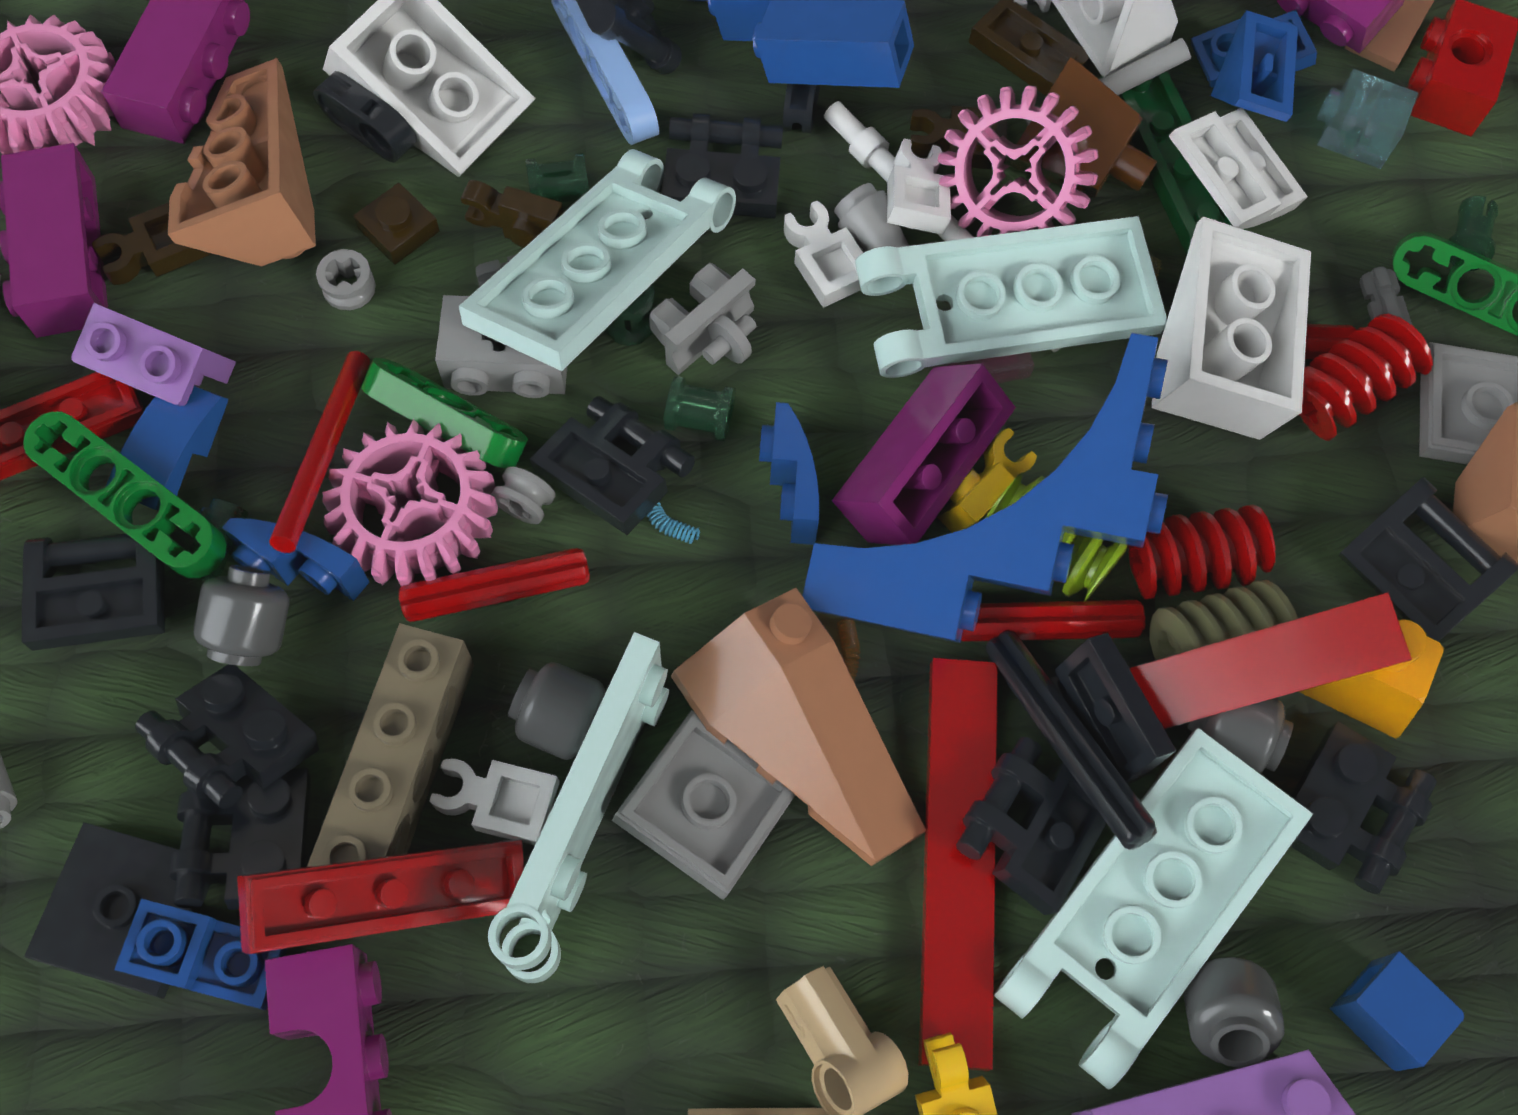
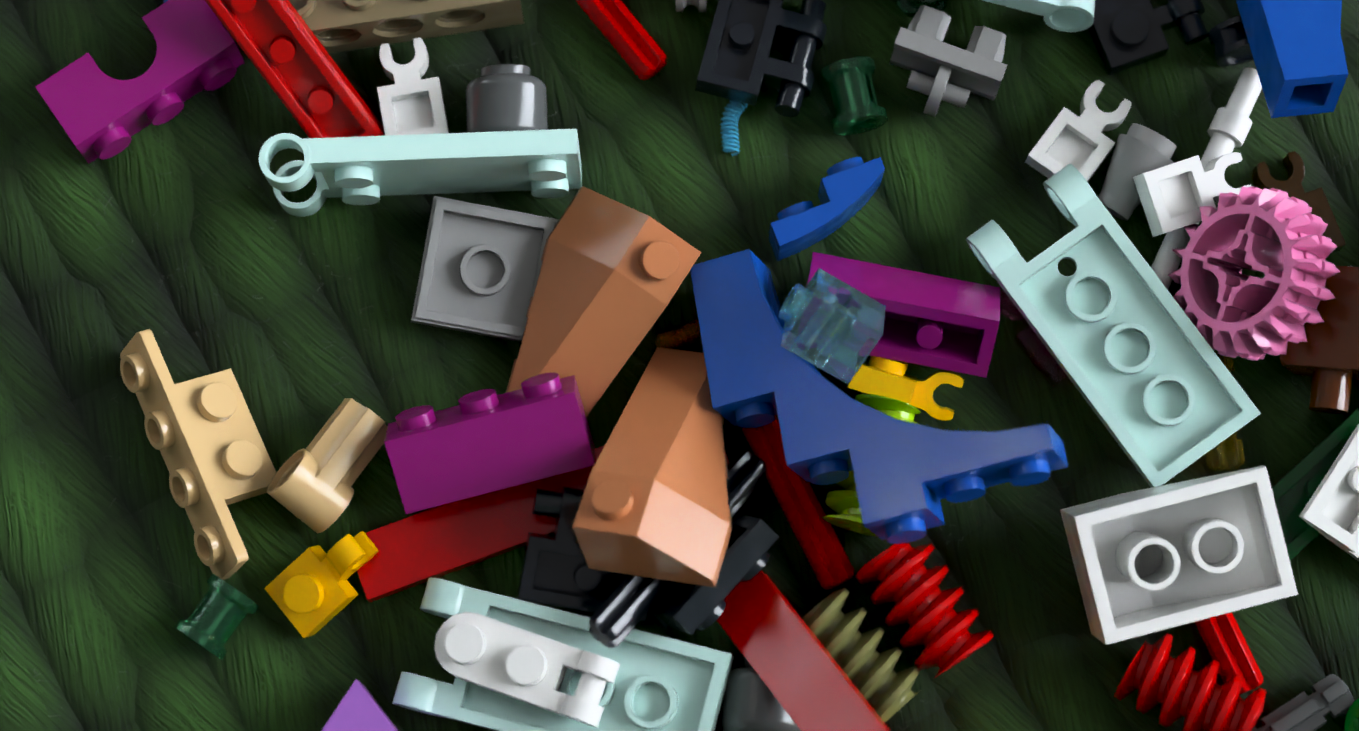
camera: 70 degrees right, 10 degrees up
none -> magenta brick [384,372,595,514]
none -> white plate [434,612,620,727]
none -> nougat wedge [573,347,732,587]
none -> clear light blue brick [778,268,886,384]

